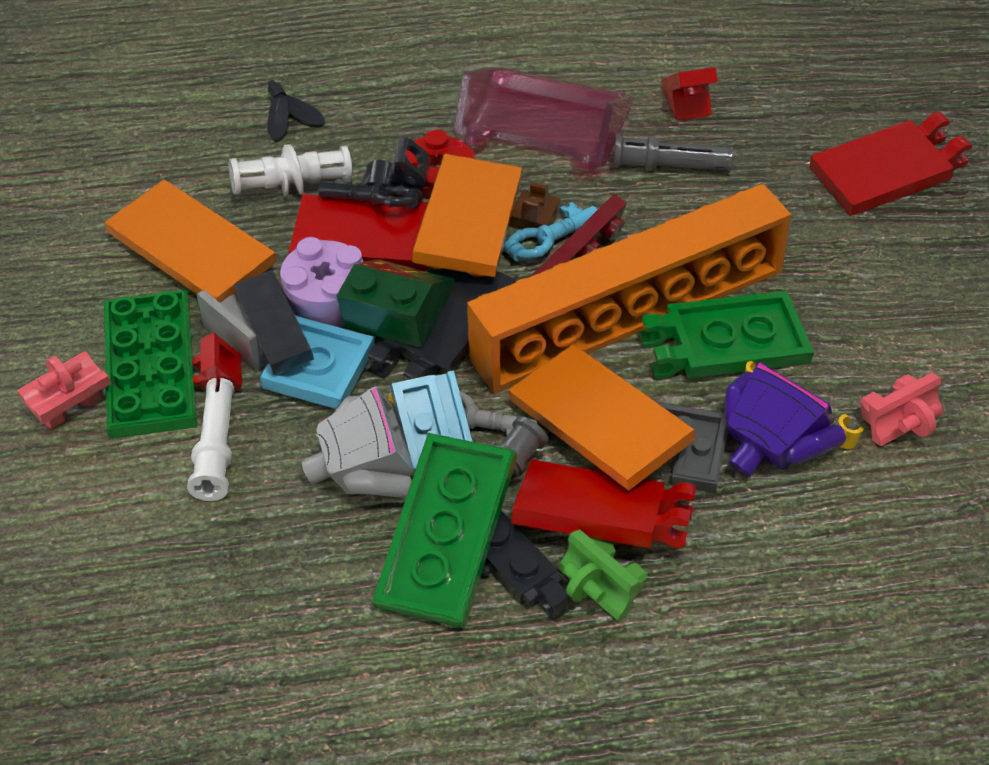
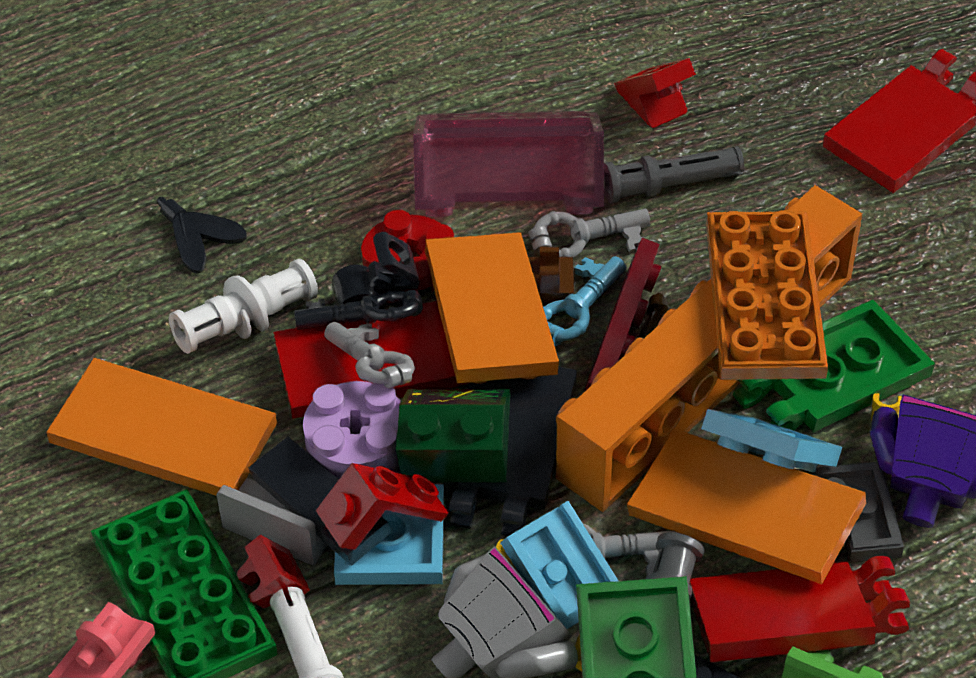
camera: 20 degrees left, 0 degrees up
none -> red bracket [316,463,448,550]
none -> light grey piece [324,322,415,388]
none -> light grey piece [528,208,650,258]
none -> medium azure plate [701,409,842,472]
none -> orange tile [706,210,828,380]

